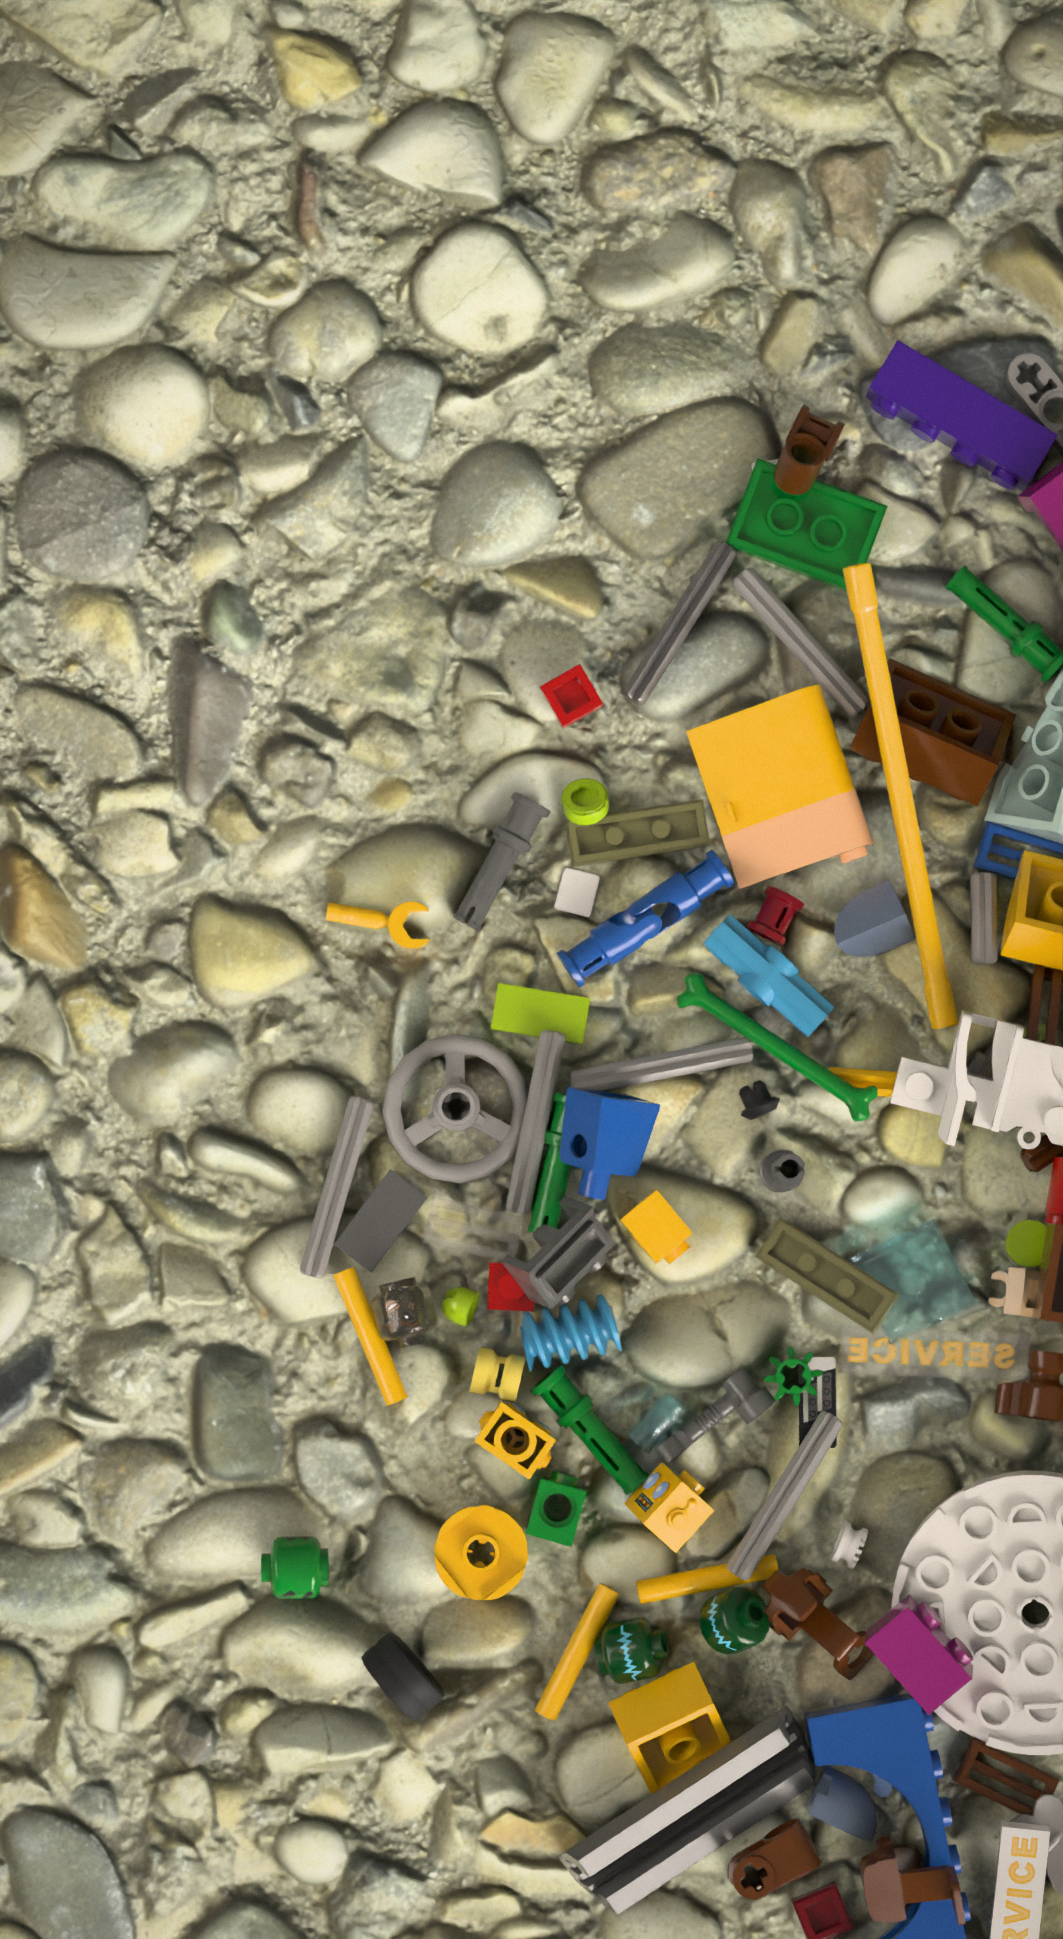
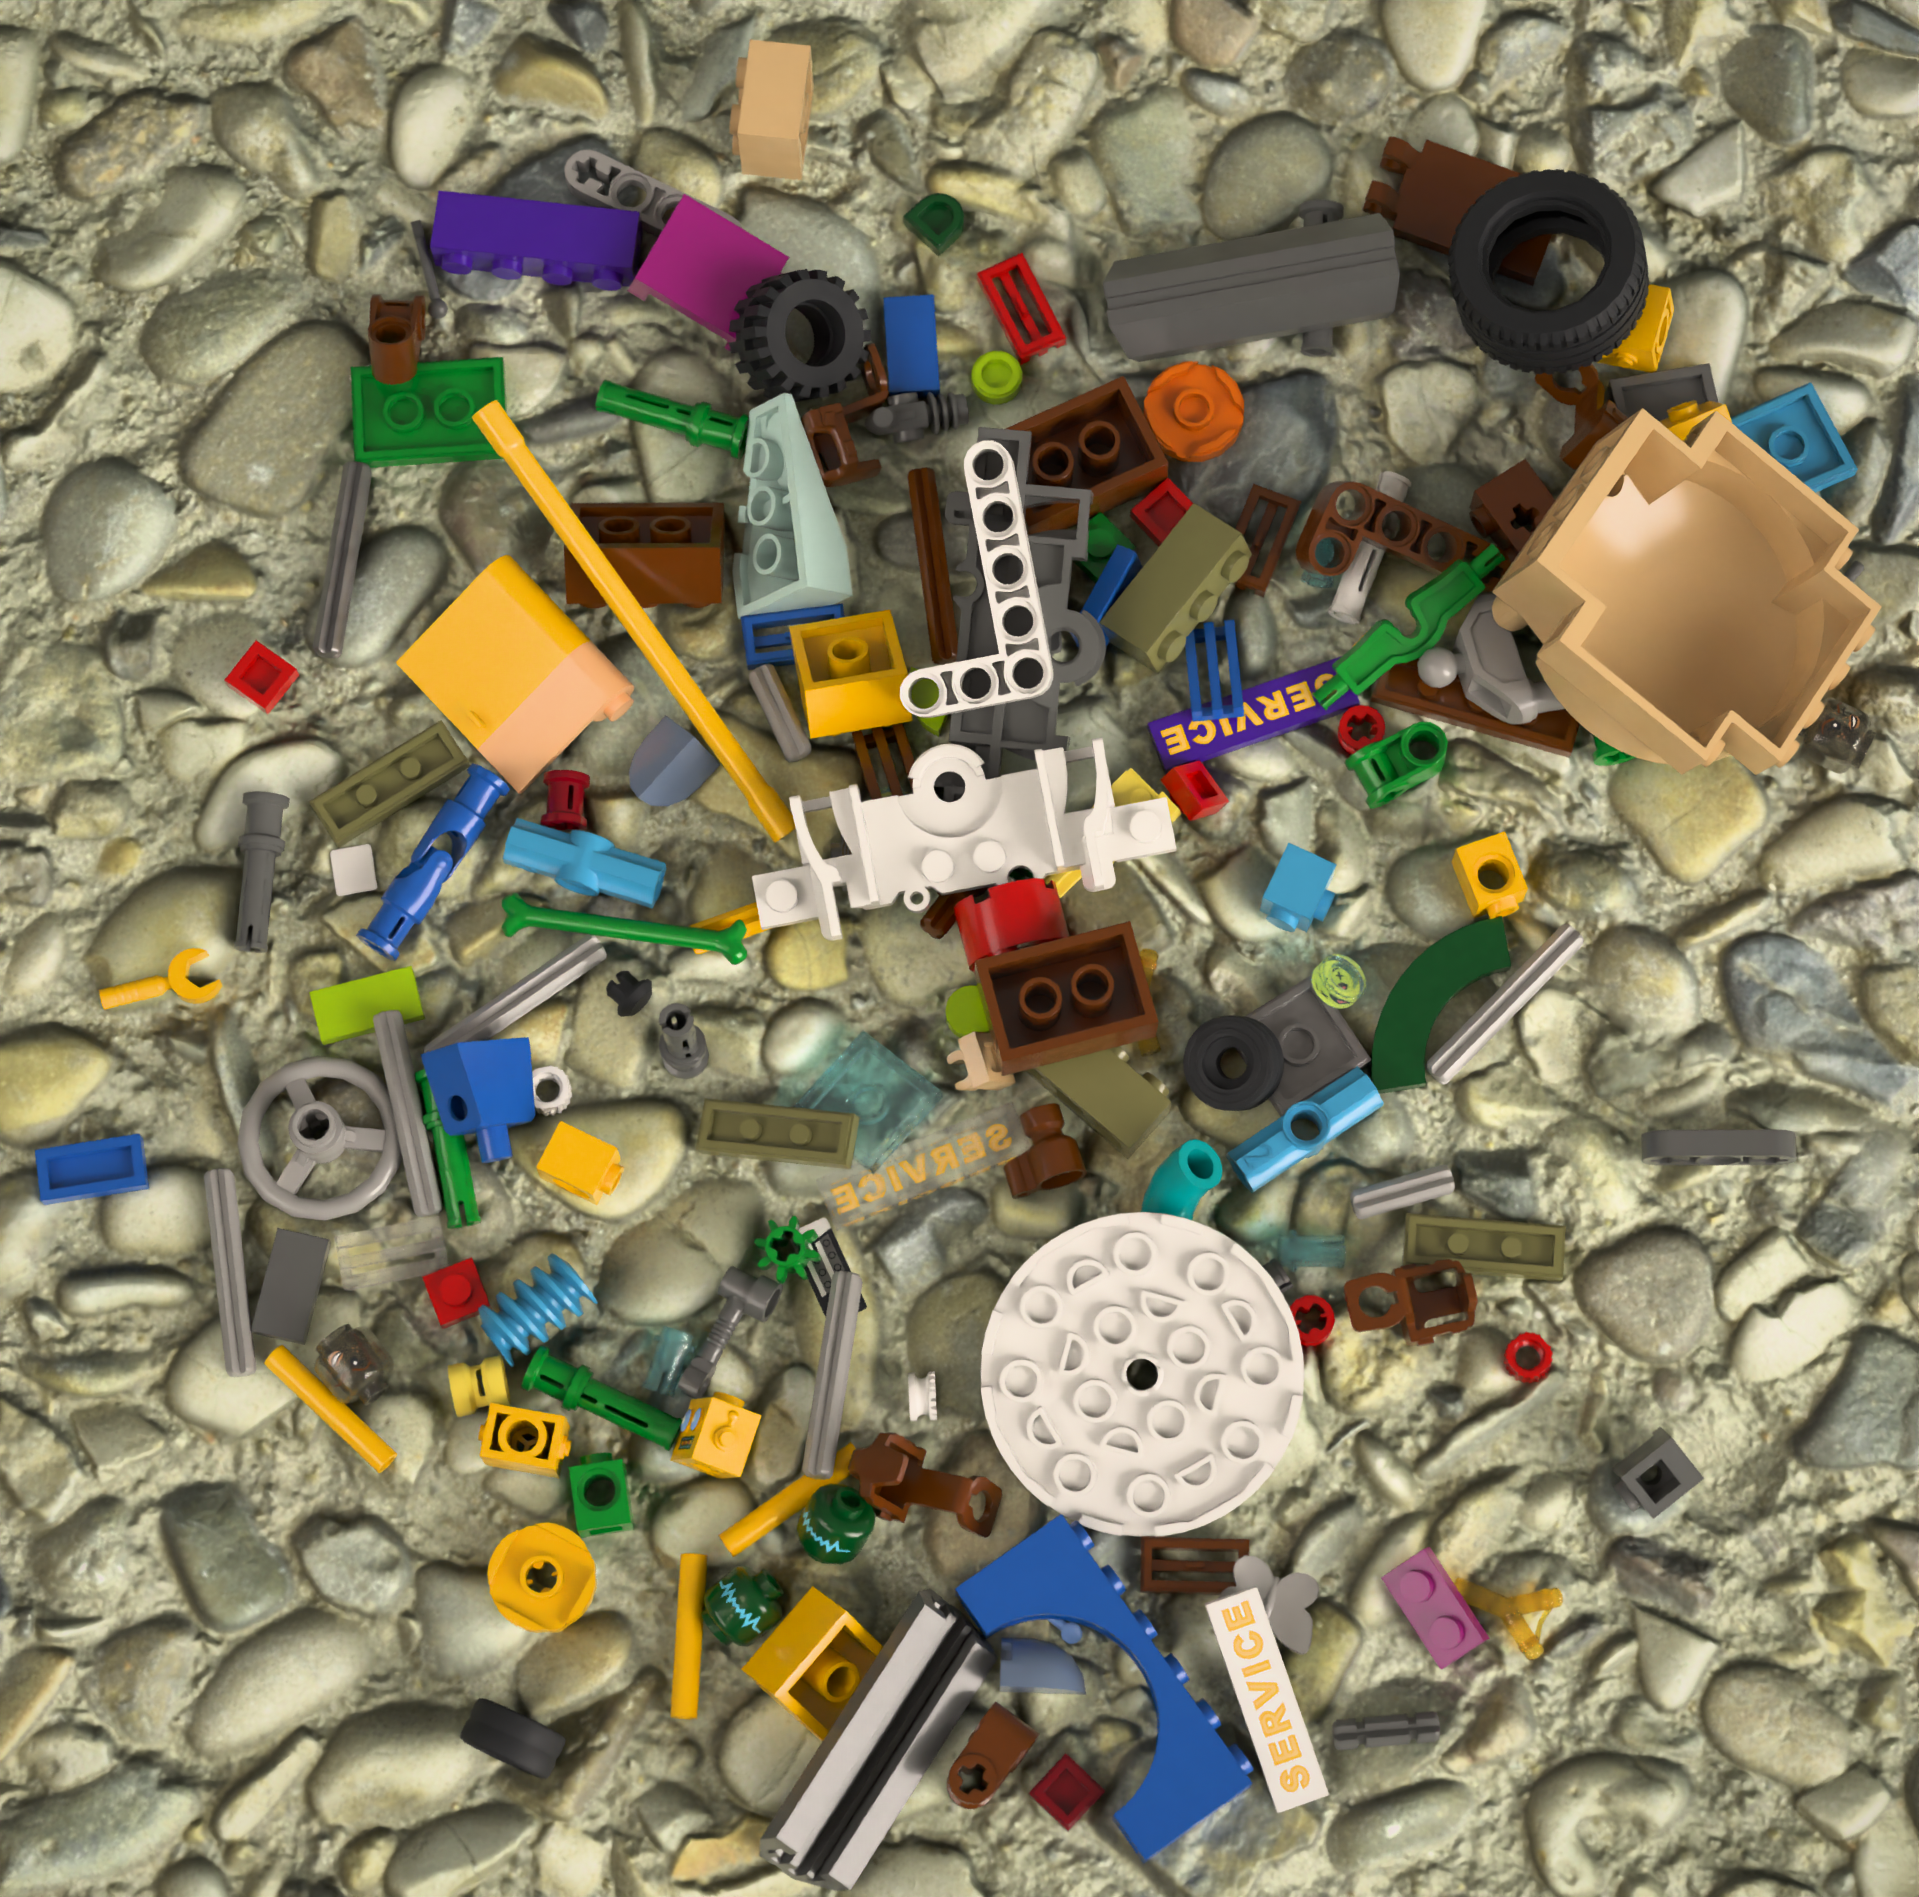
camera: 20 degrees left, 10 degrees down
green head [261,1536,329,1599] -> none
lime hinge [441,1286,480,1327] -> none
dark grey window [501,1196,615,1309] -> none
lime tile [561,778,609,825] -> none
light grey axle [733,567,869,718] -> none
reddish brown piece [859,1836,966,1925] -> none
magenta brick [865,1594,974,1715] -> none
none -> blue tile [35,1133,149,1205]
none -> dark grey hinge [411,220,448,319]
none -> white axle [532,1065,572,1116]

